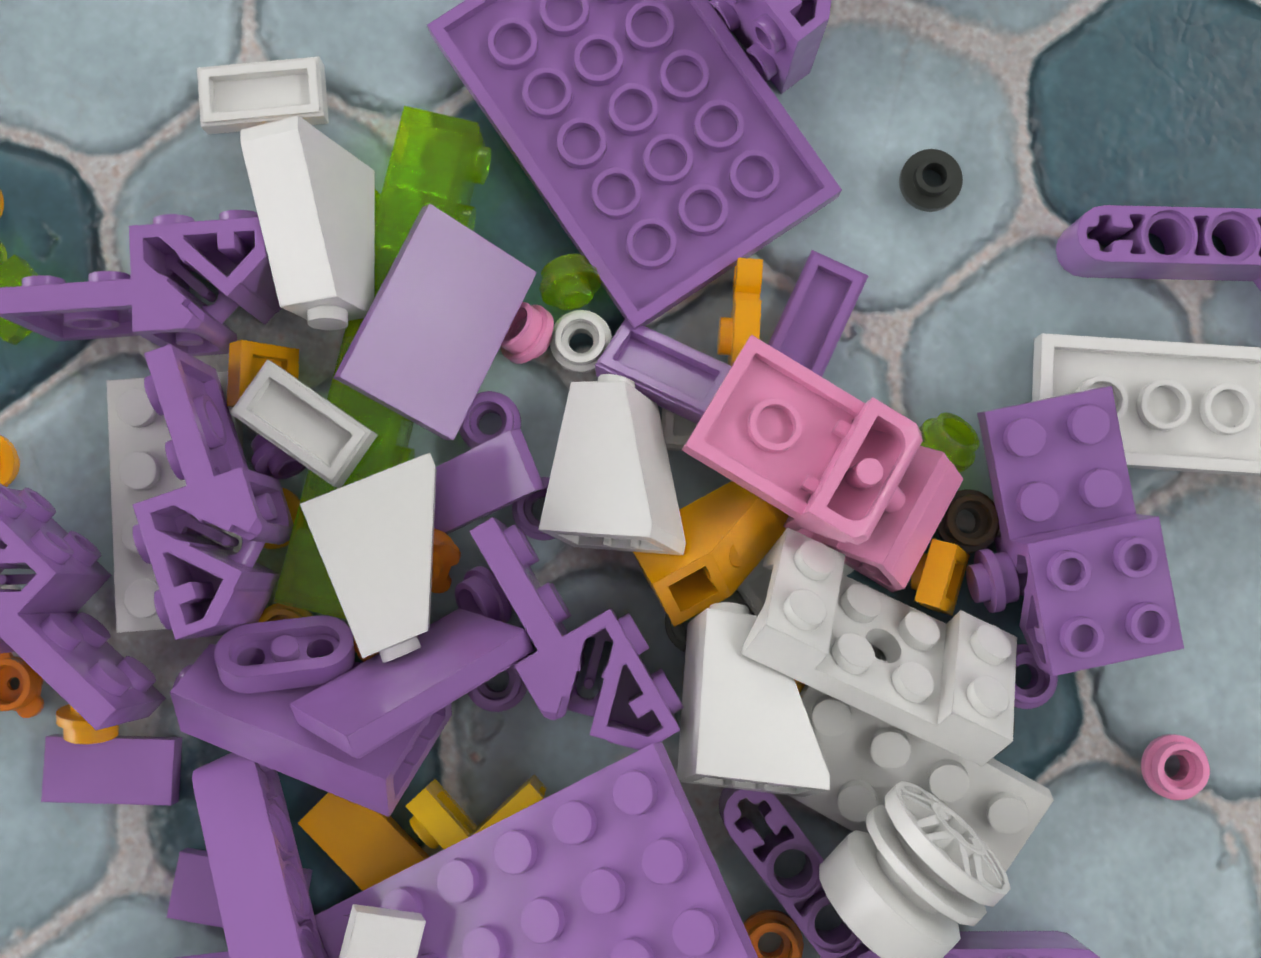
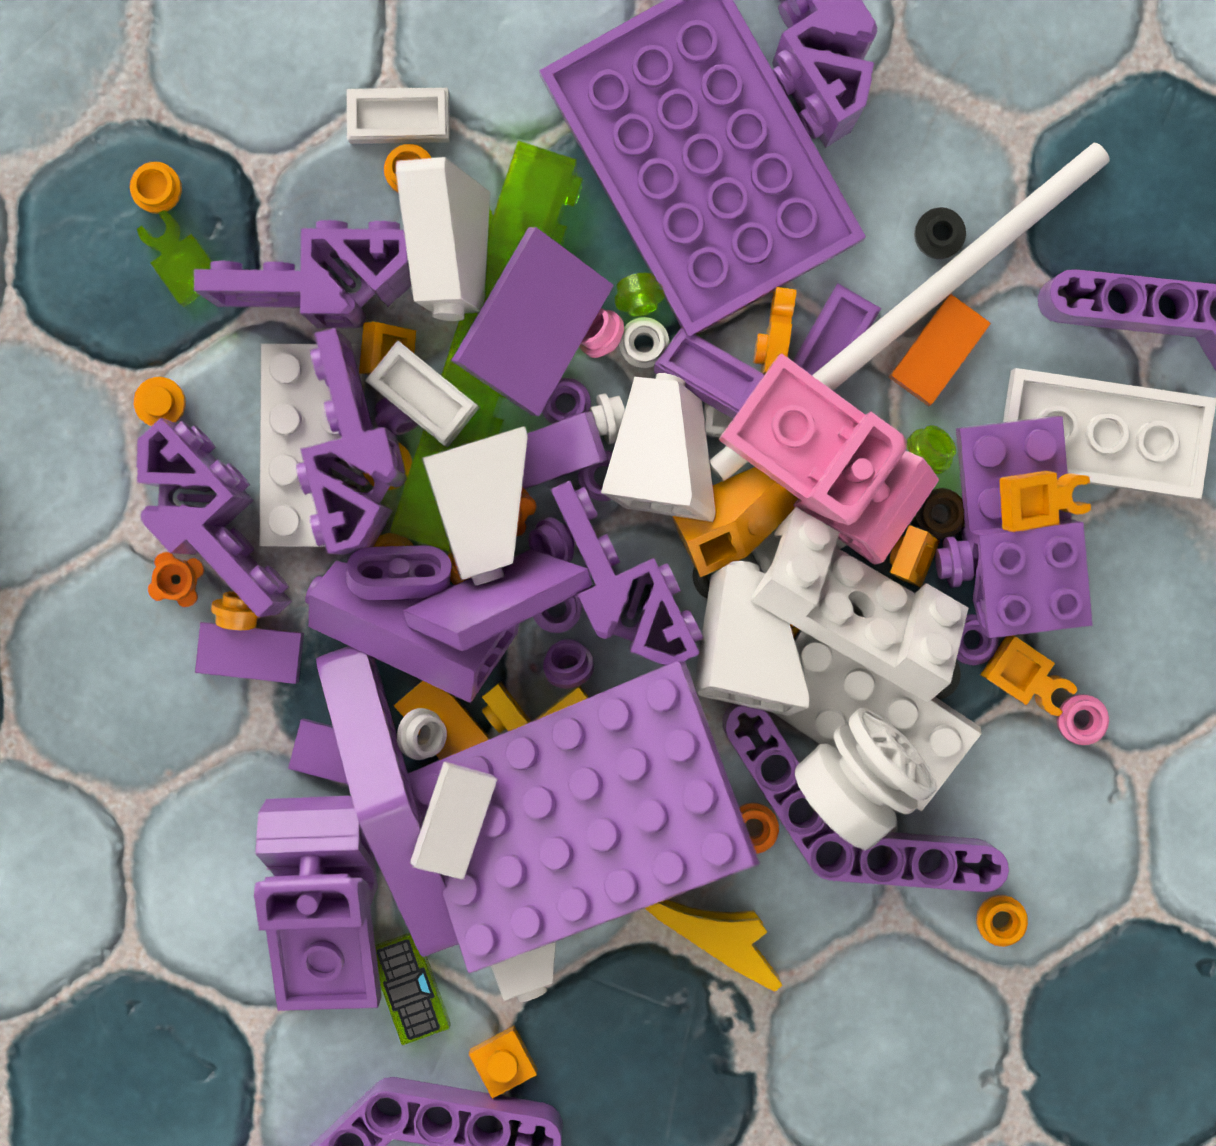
camera: 10 degrees right, 5 degrees up
none -> white plate [397,708,447,760]
none -> medium lavender plate [543,639,594,689]
none -> white plate [589,393,625,445]
none -> white piece [709,143,1110,482]
none -> orange tile [888,294,991,407]
none -> light orange plate [980,635,1078,716]
none -> light orange plate [999,471,1091,532]

